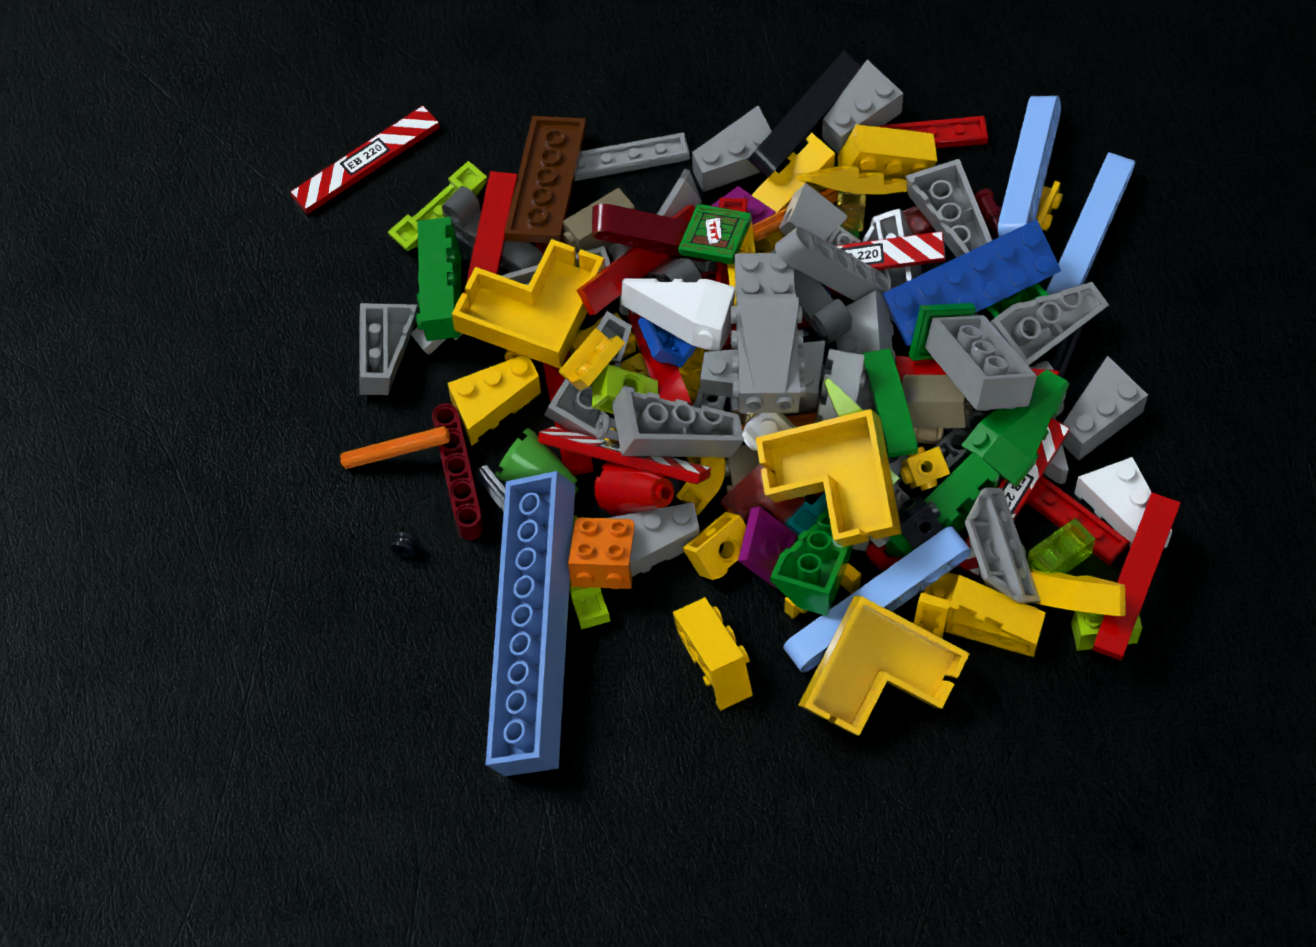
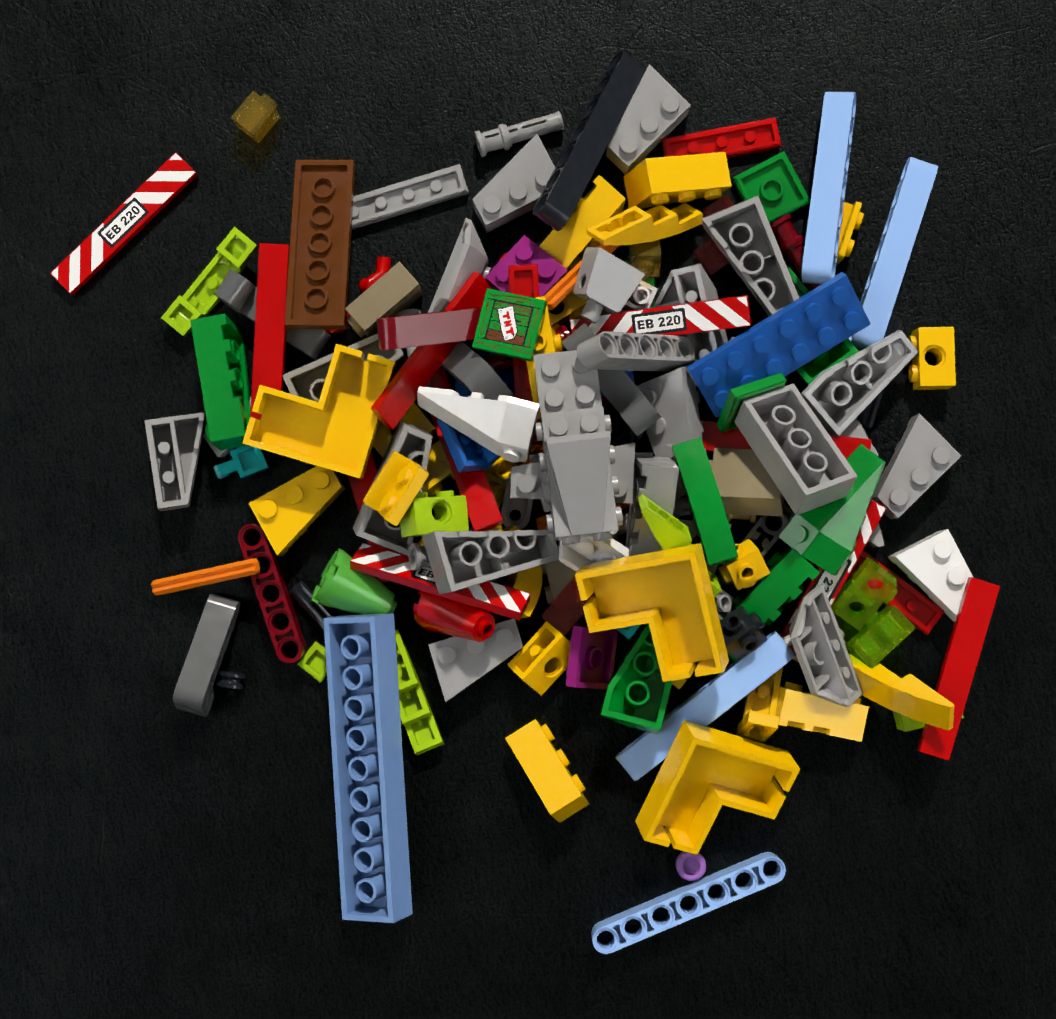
camera: 10 degrees left, 25 degrees up
orange bracket [568,518,635,589] -> none
none -> dark grey beam [173,593,241,717]
none -> teal plate [213,445,269,479]
none -> clear yellow brick [231,91,280,144]
none -> lime tile [297,641,327,683]
none -> light grey pin [475,111,564,157]
none -> light blue beam [591,852,786,954]
none -> medium lavender tile [676,851,706,881]
none -> green tile [732,151,811,224]
none -> clear neon green brick [831,557,898,631]
none -> yellow brick [908,327,956,390]

